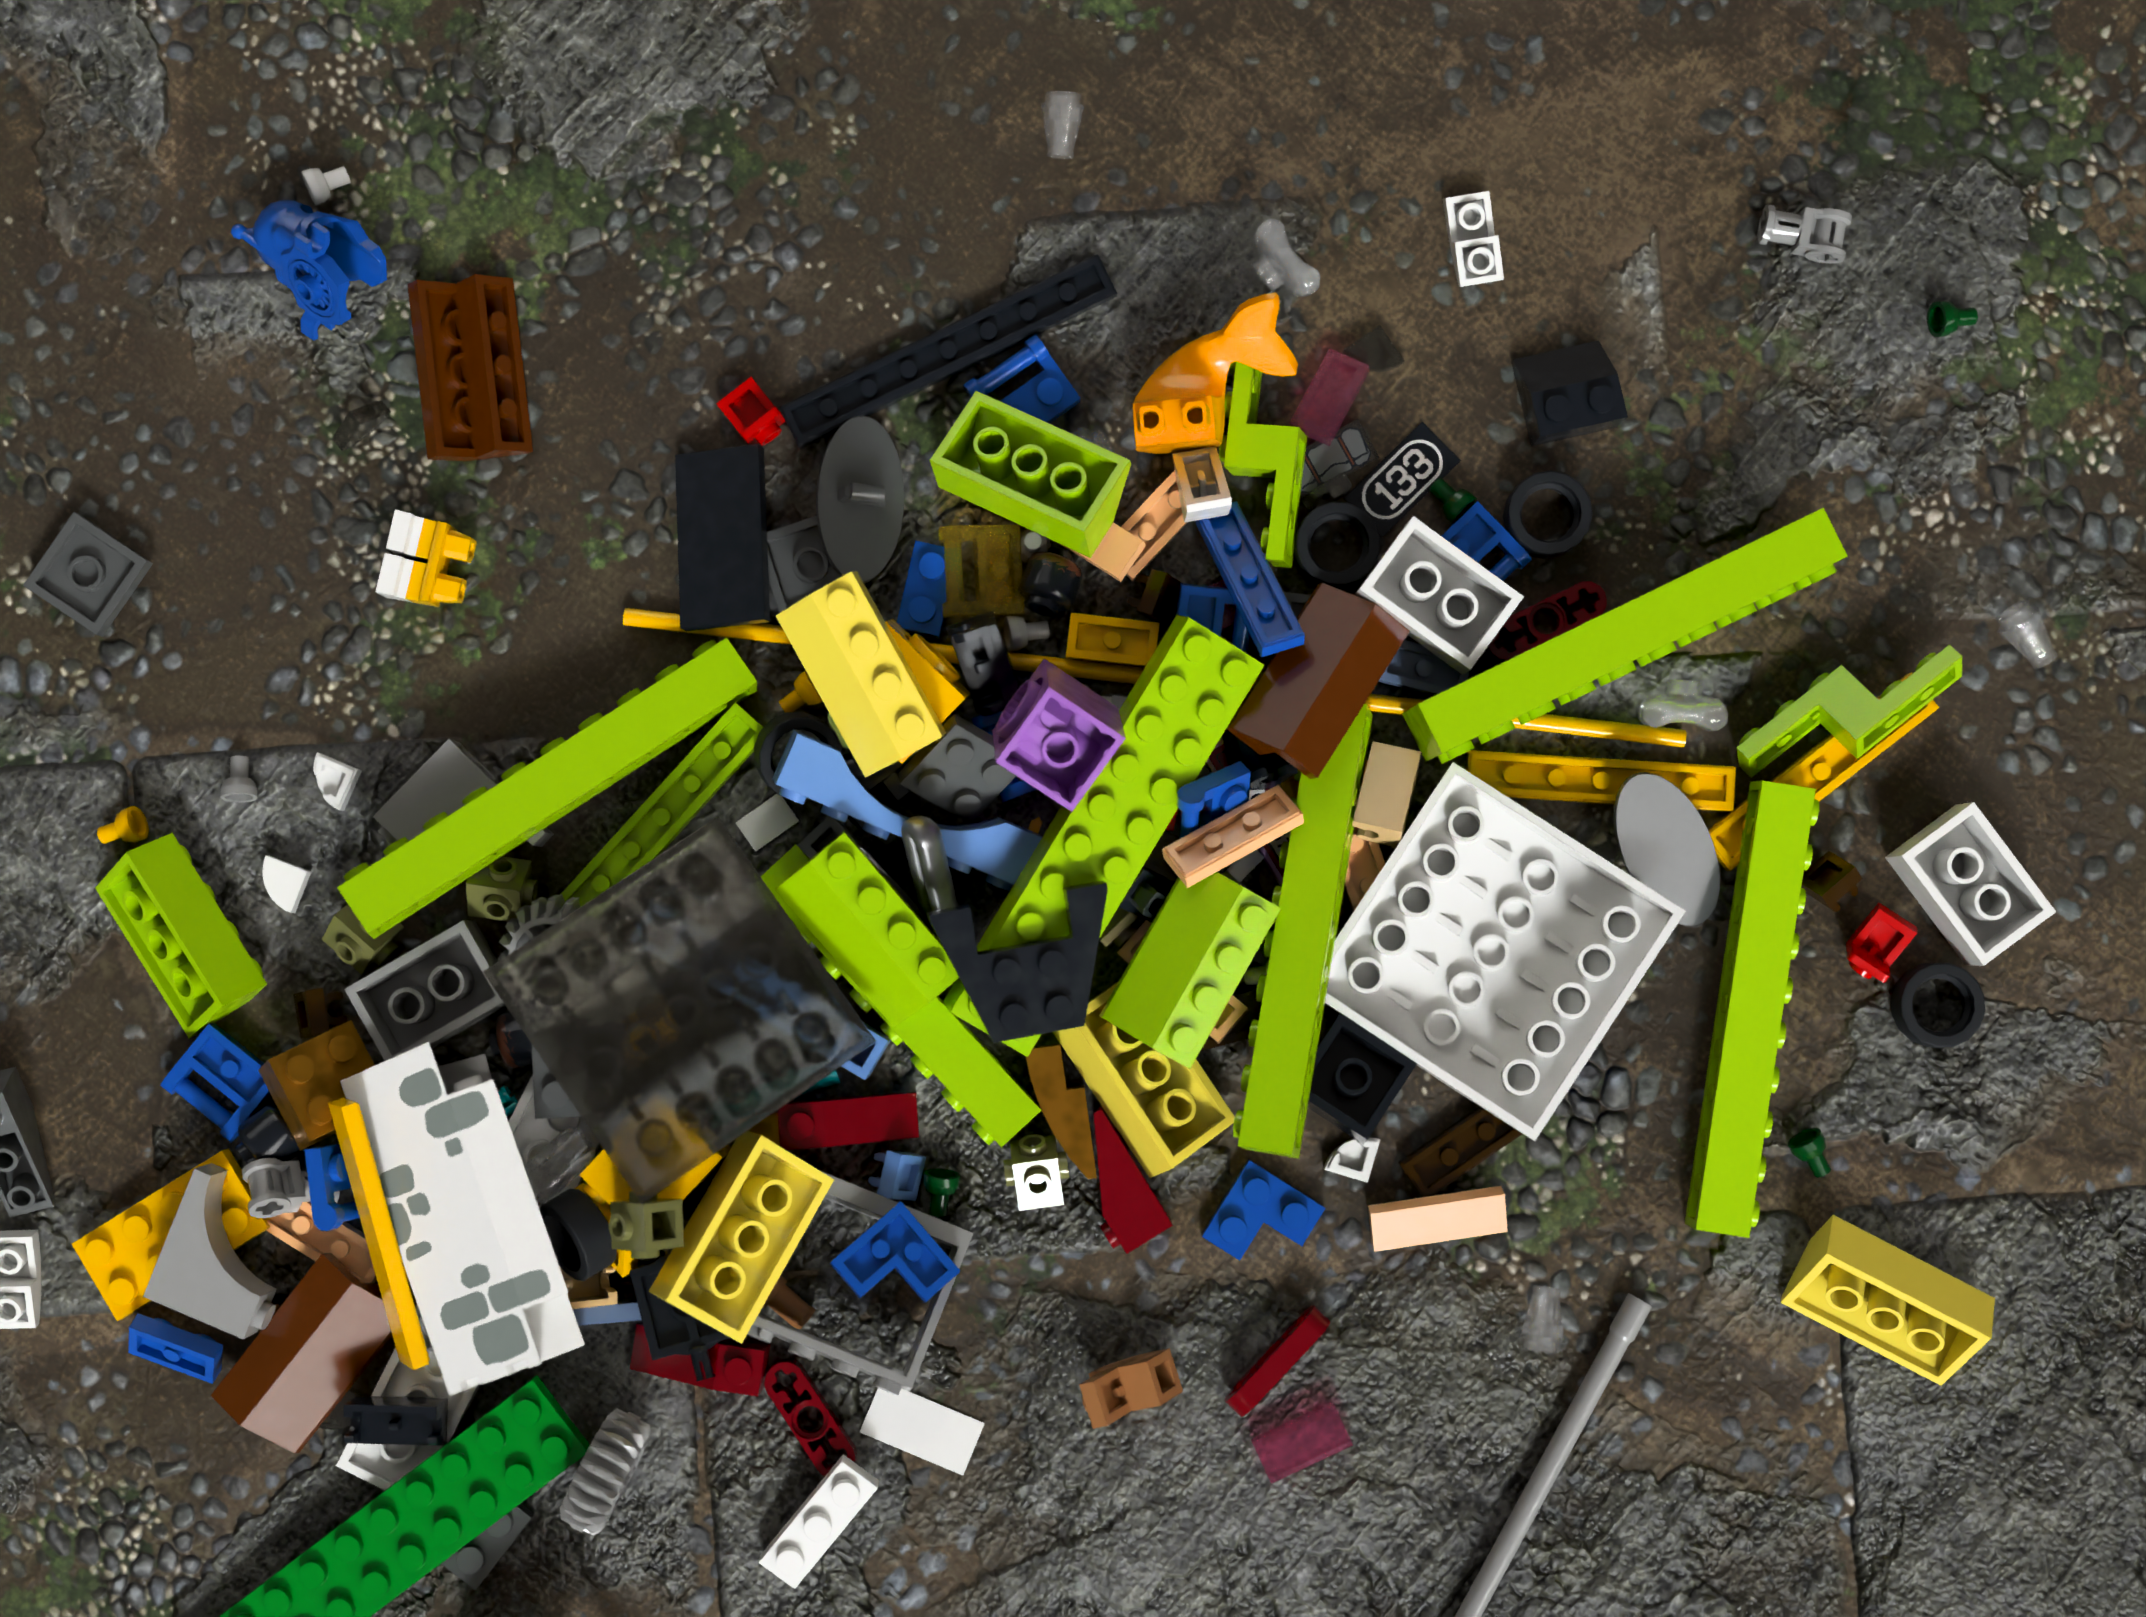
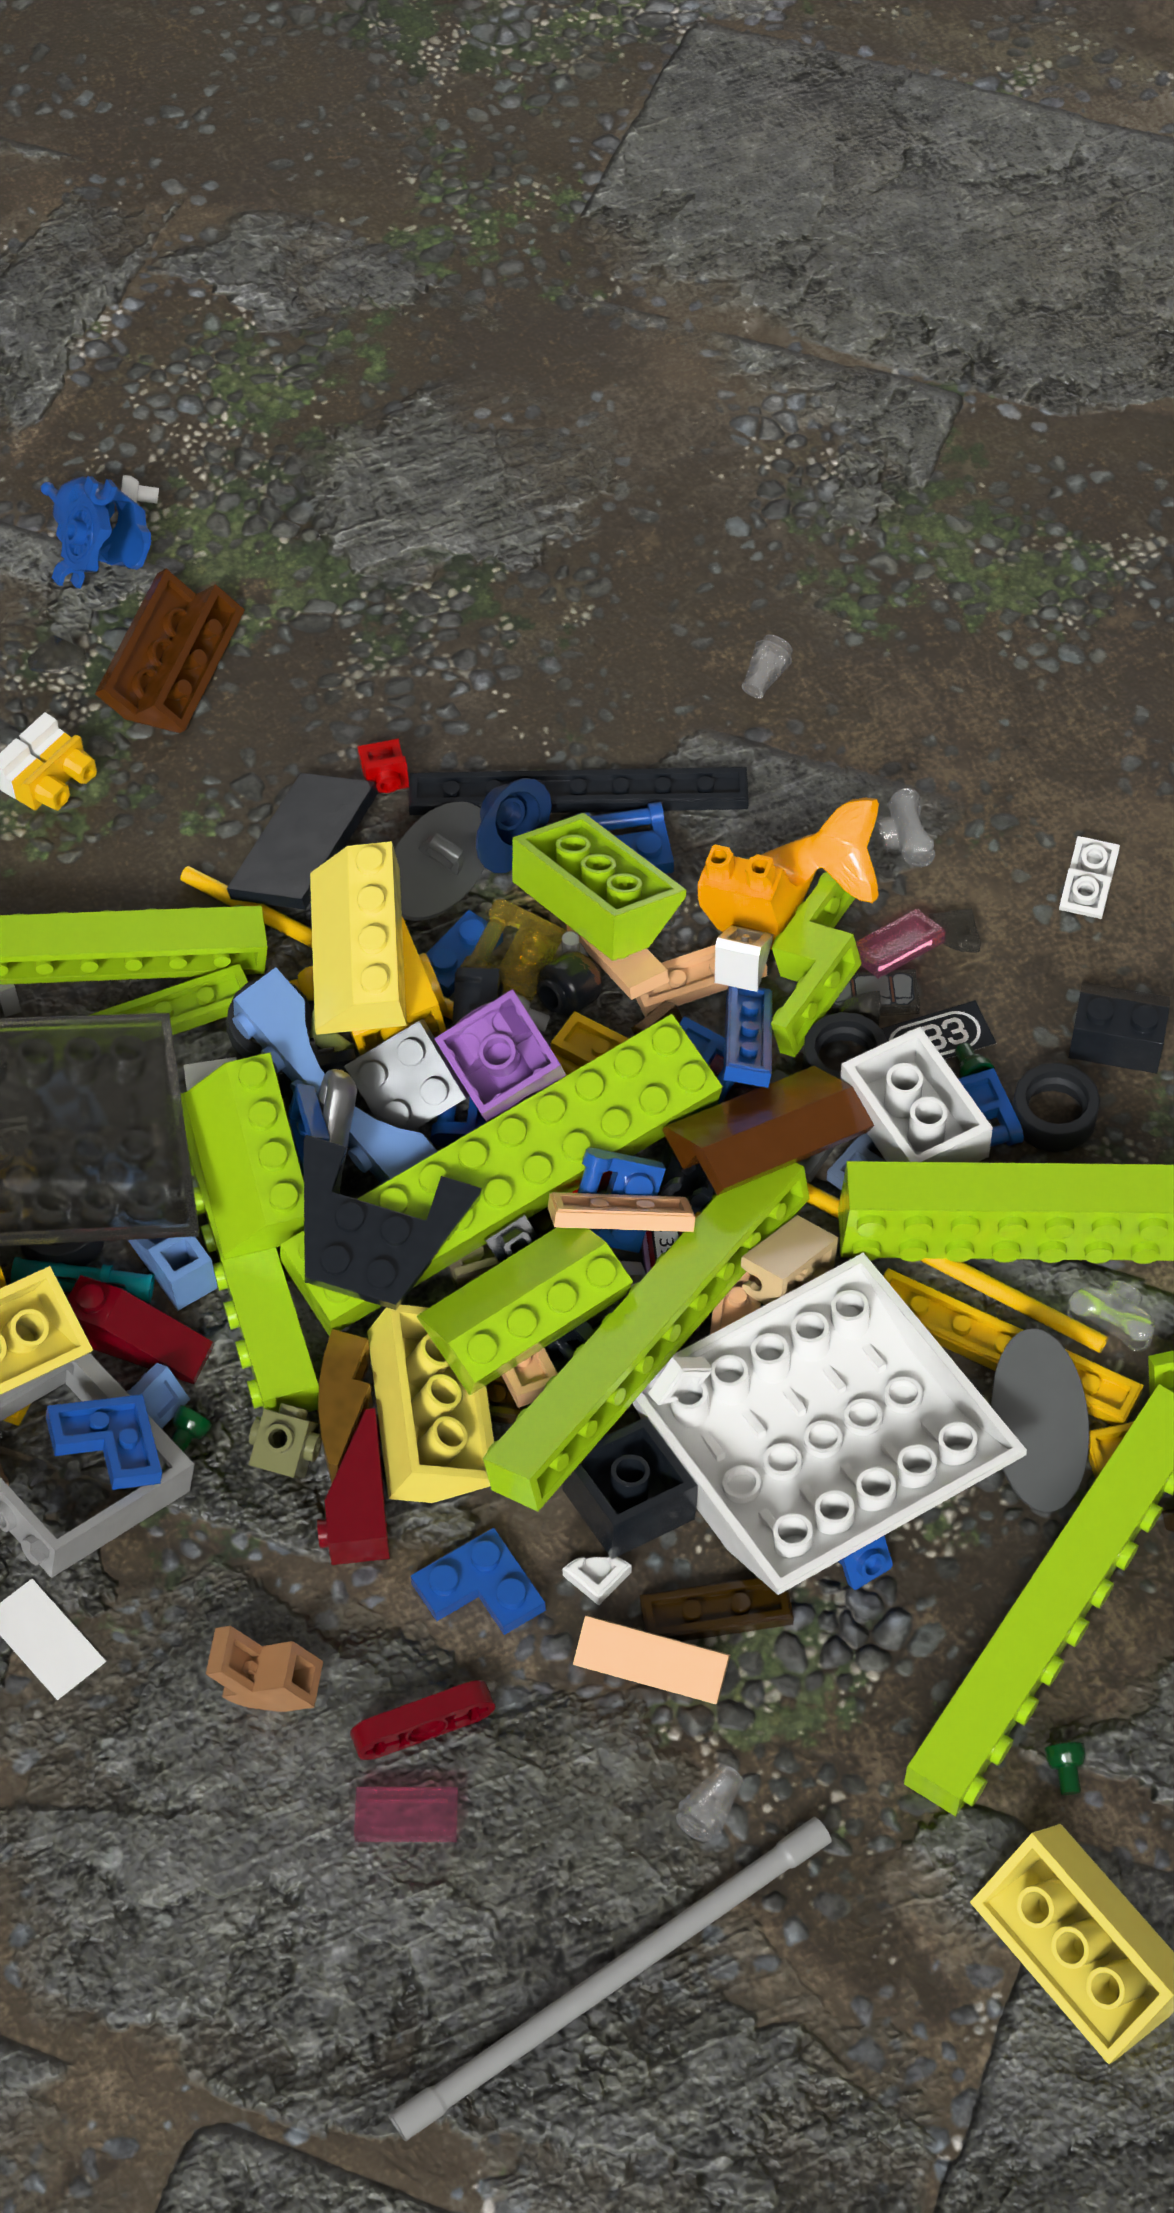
camera: 30 degrees right, 30 degrees down
none -> blue tile [287,1084,330,1175]
none -> dark blue piece [476,778,552,873]
none -> white tile [648,1357,713,1405]

